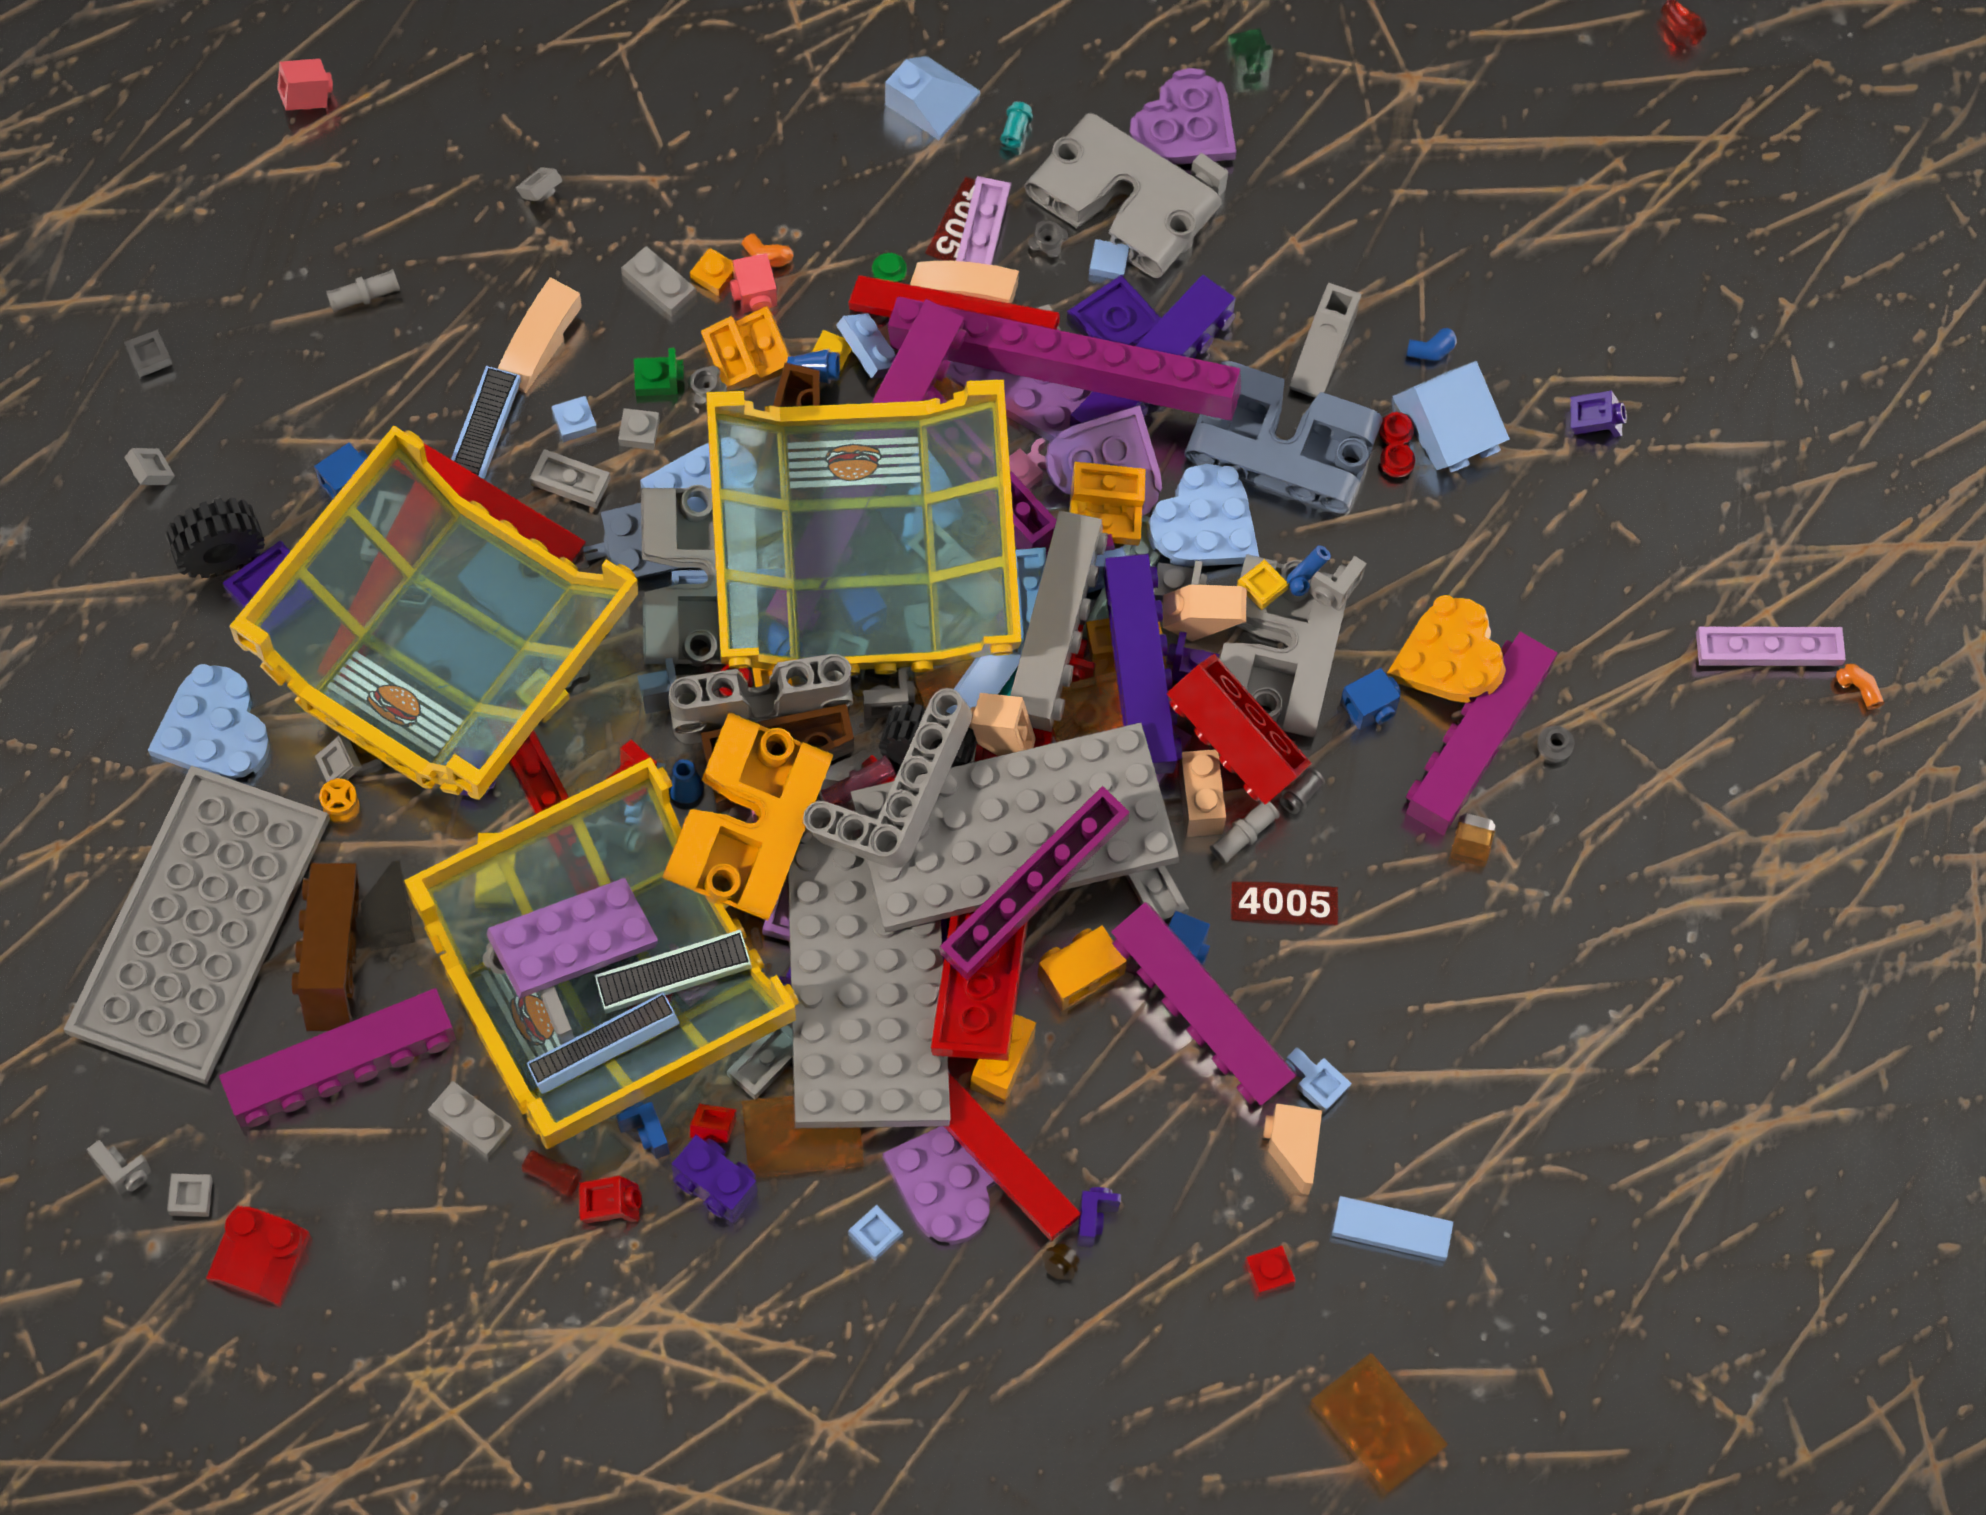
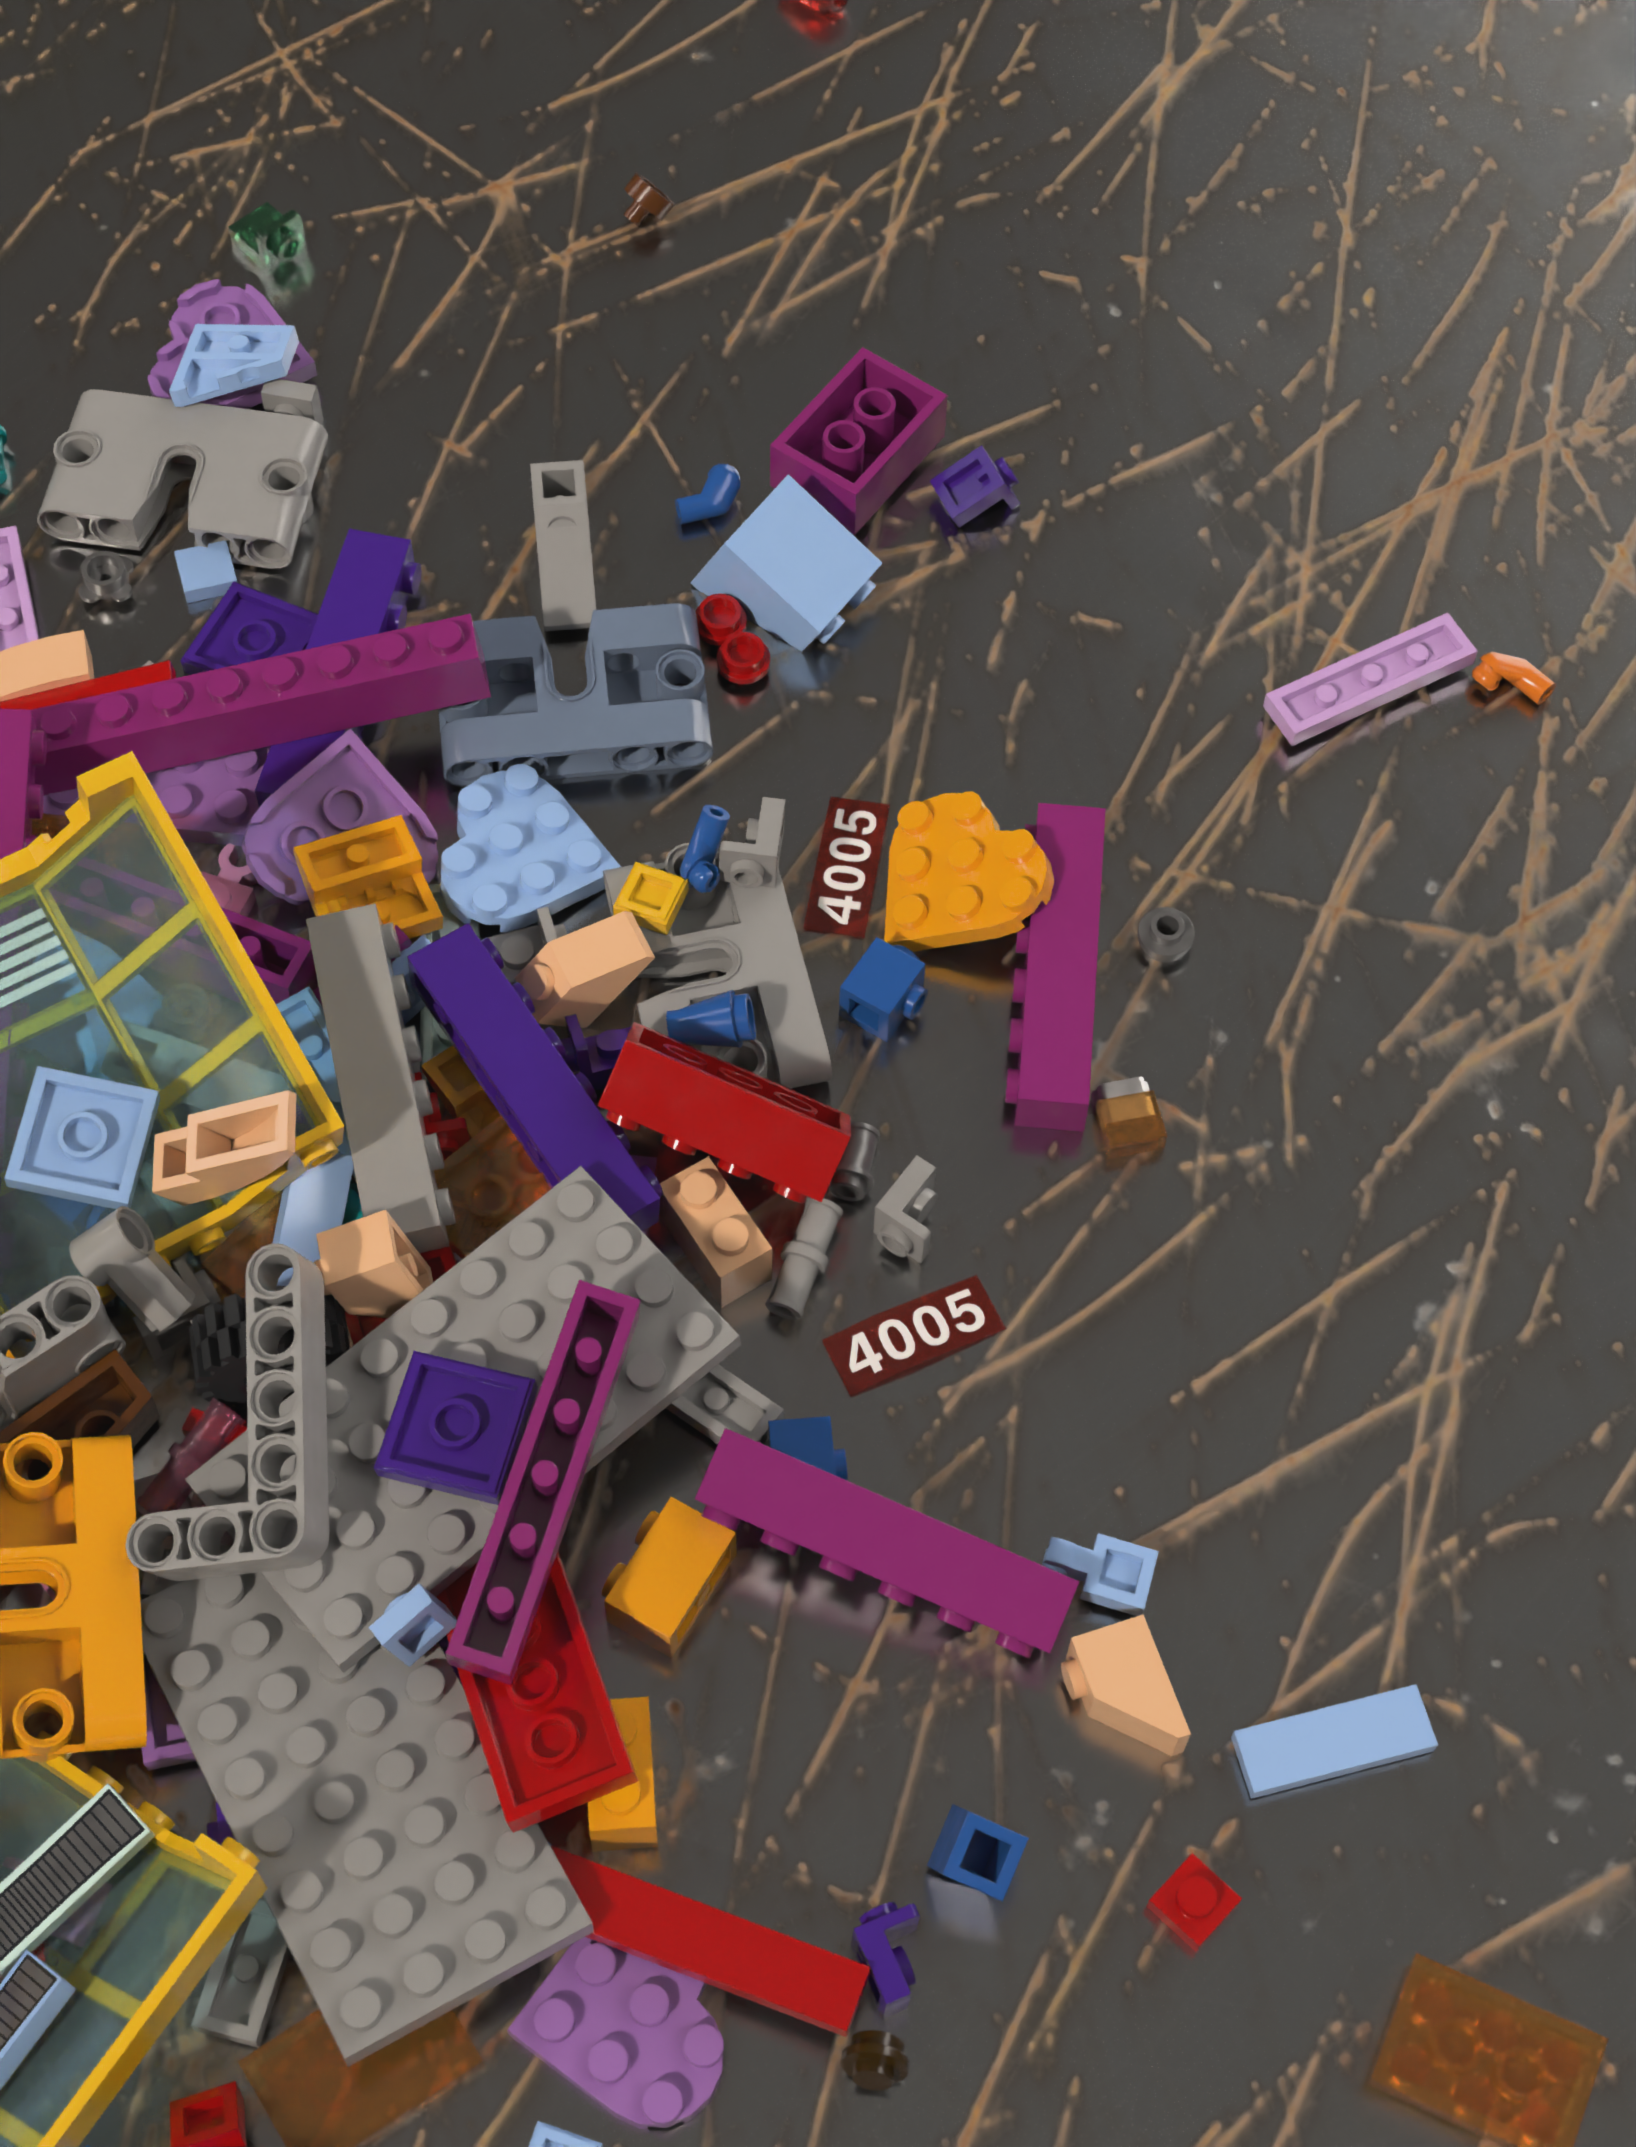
camera: 25 degrees left, 5 degrees down
none -> light blue plate [4,1066,160,1209]
none -> light grey piece [69,1206,196,1332]
none -> light nougat slope [152,1090,297,1206]
none -> light blue wing [169,324,299,407]
none -> light blue plate [369,1583,457,1667]
none -> dark purple tile [374,1351,538,1505]
none -> reddish brown tile [624,172,675,227]
none -> blue cone [666,990,756,1048]
none -> magenta brick [770,347,948,535]
none -> clear red sticker [803,796,890,938]
none -> light grey bracket [873,1155,938,1263]
none -> blue brick [927,1804,1029,1901]

